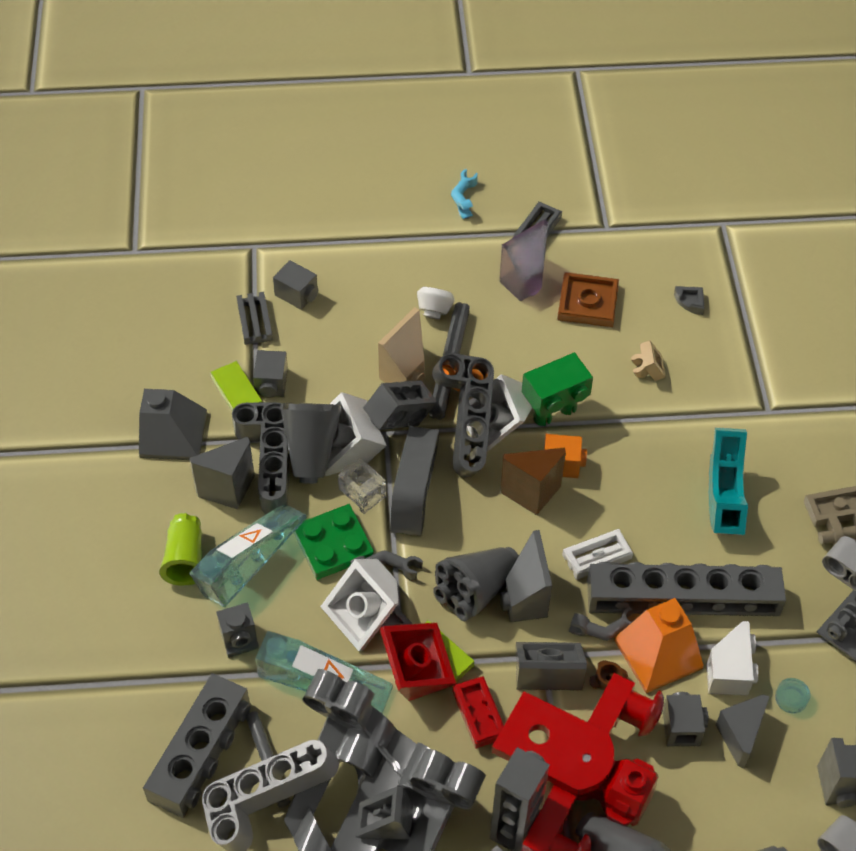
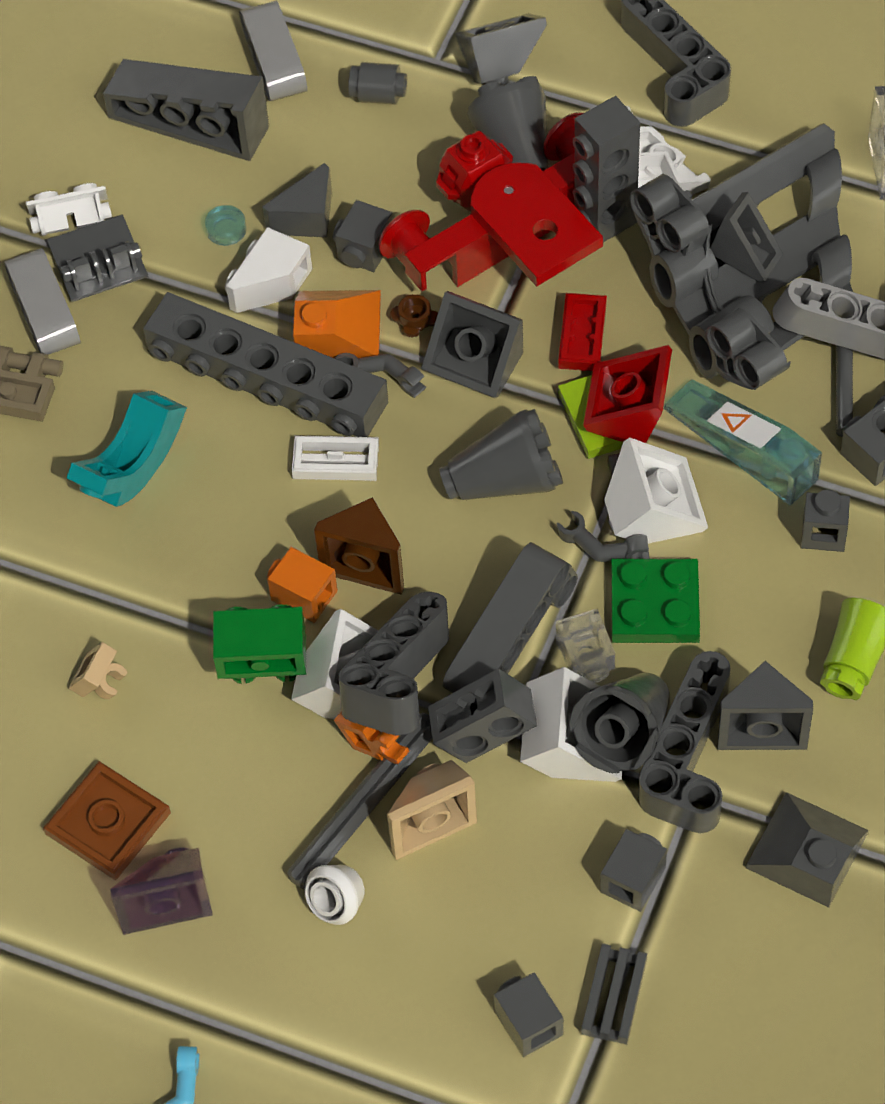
camera: 150 degrees left, 5 degrees up
clear light blue slope [189,504,307,608] -> none
lime tile [210,361,262,411] -> none
dark grey slope [500,530,552,623] -> none
dark grey tile [513,202,562,252] -> none

